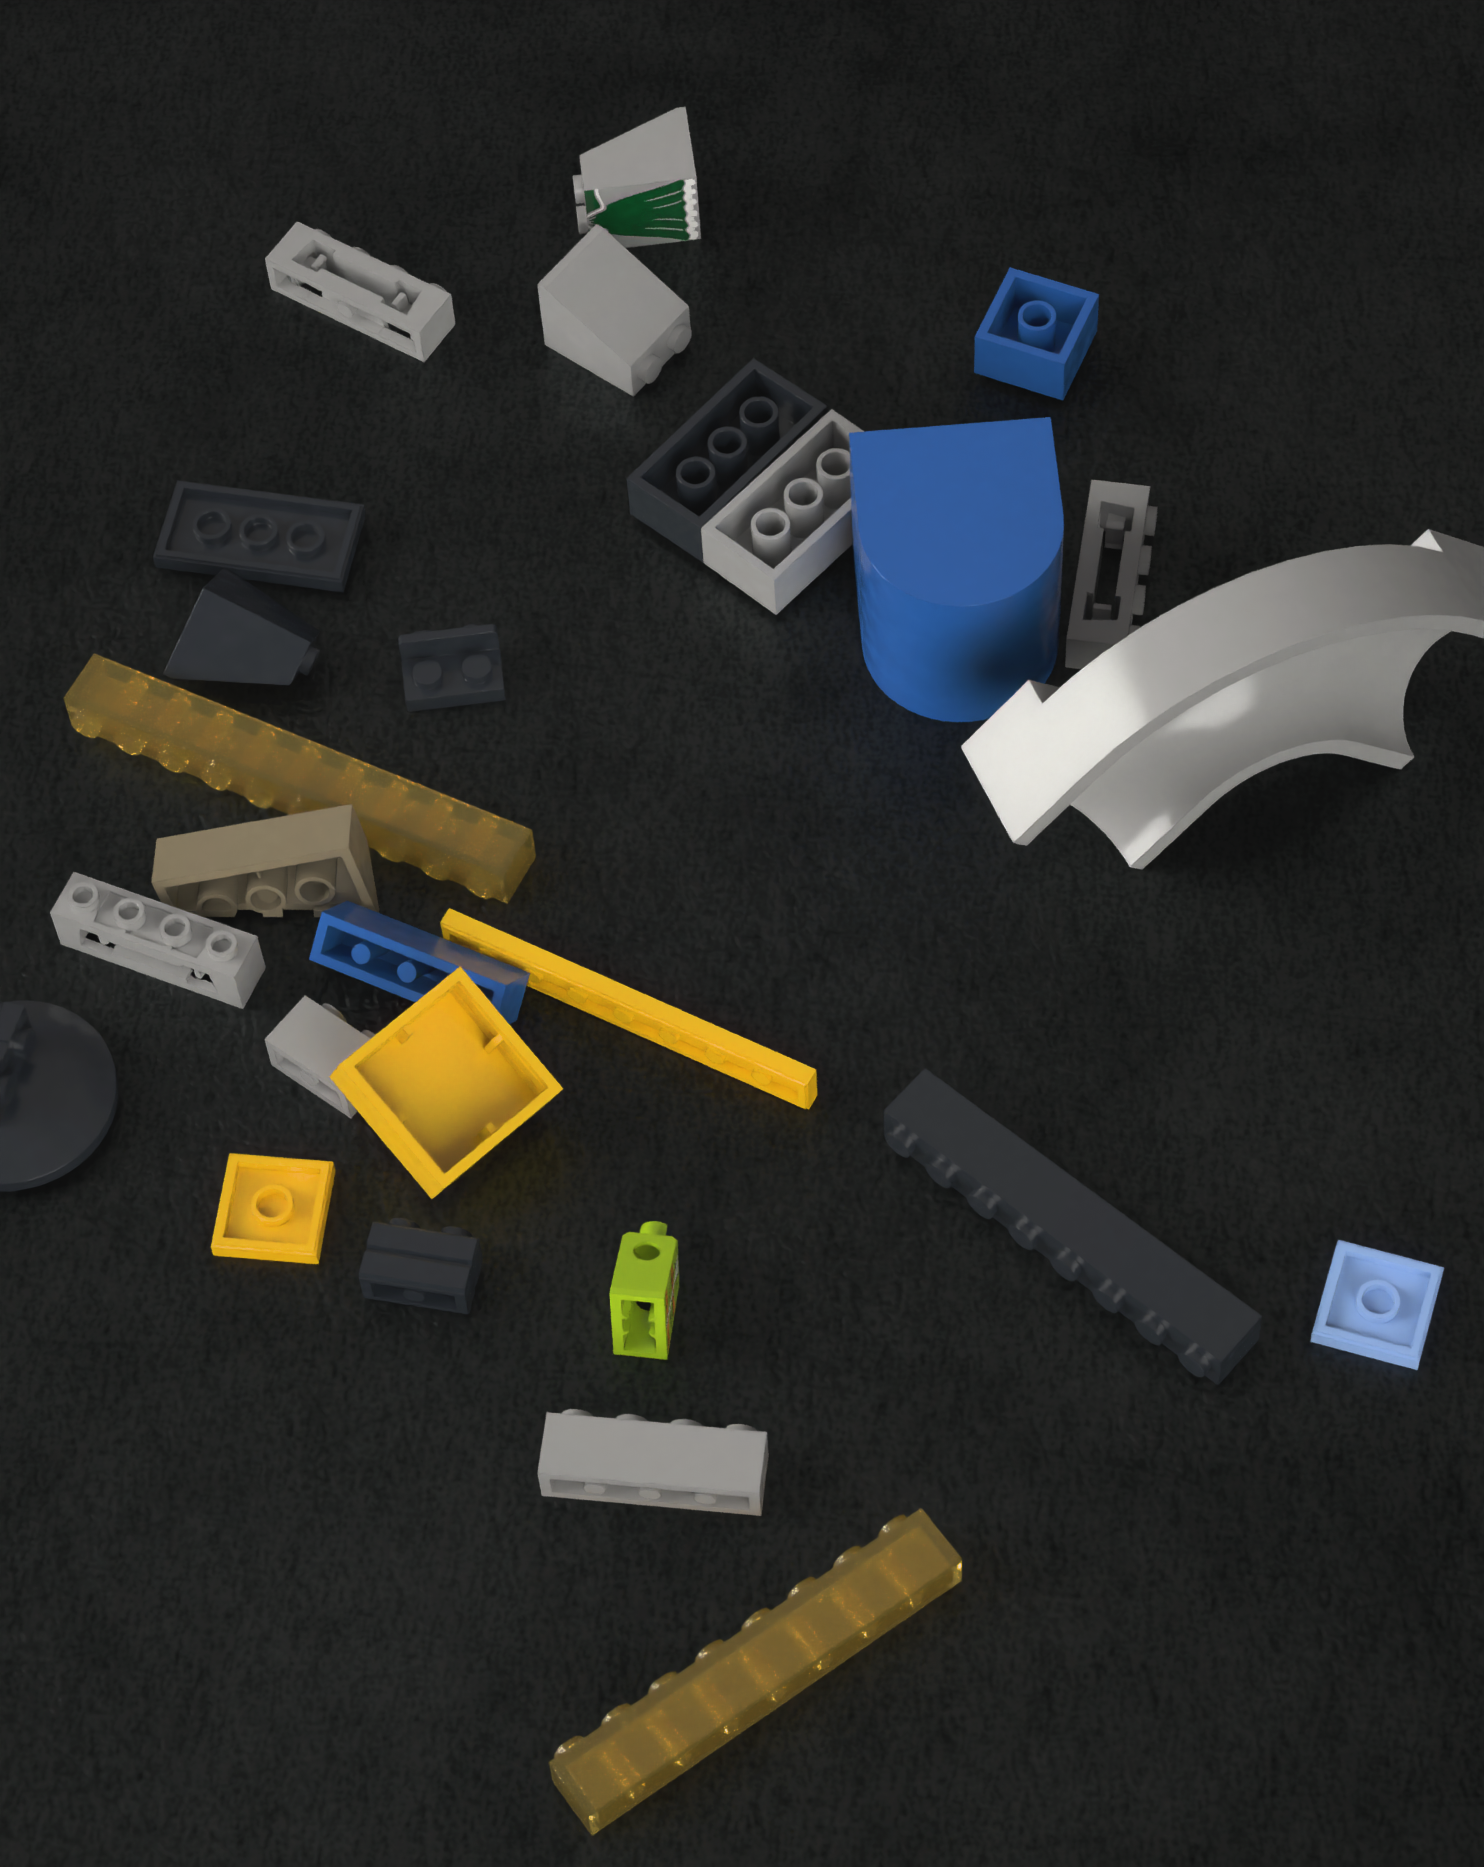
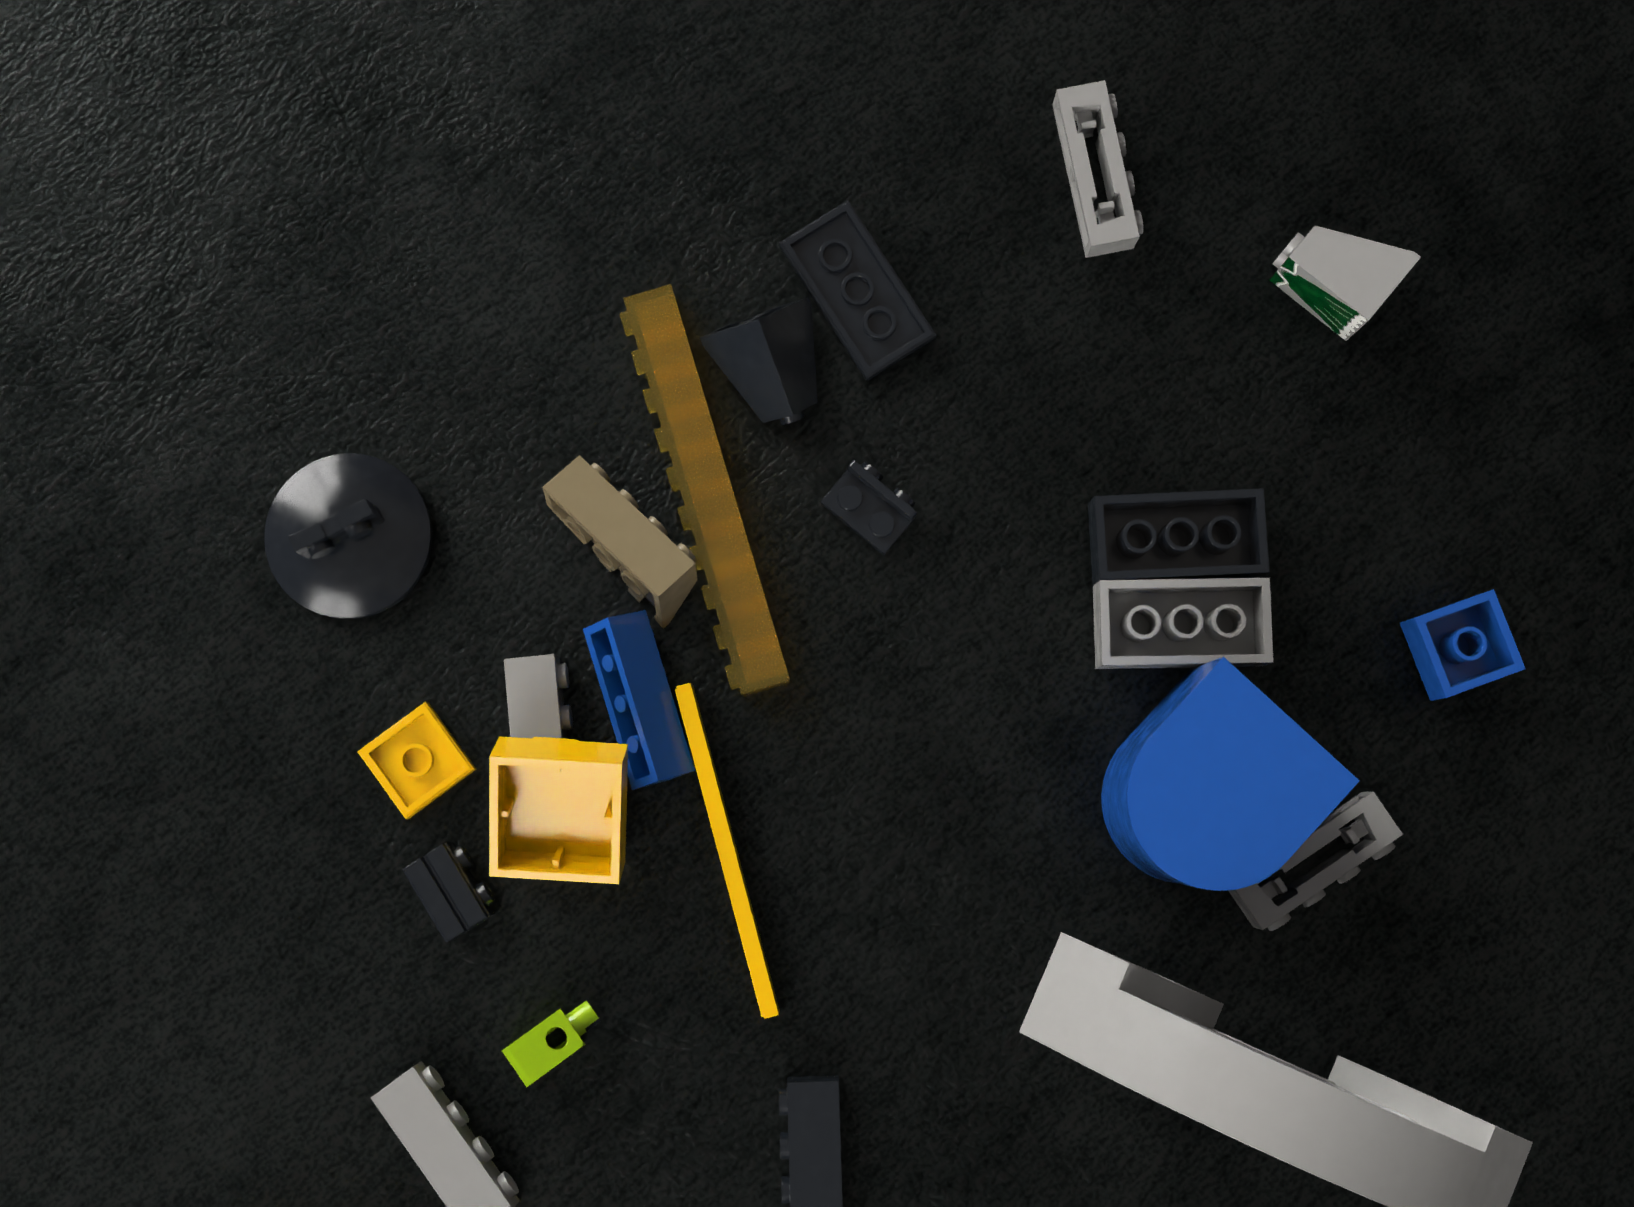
camera: 45 degrees right, 25 degrees up
light grey brick [50,872,266,1009] -> none
light grey slope [537,224,692,397] -> none

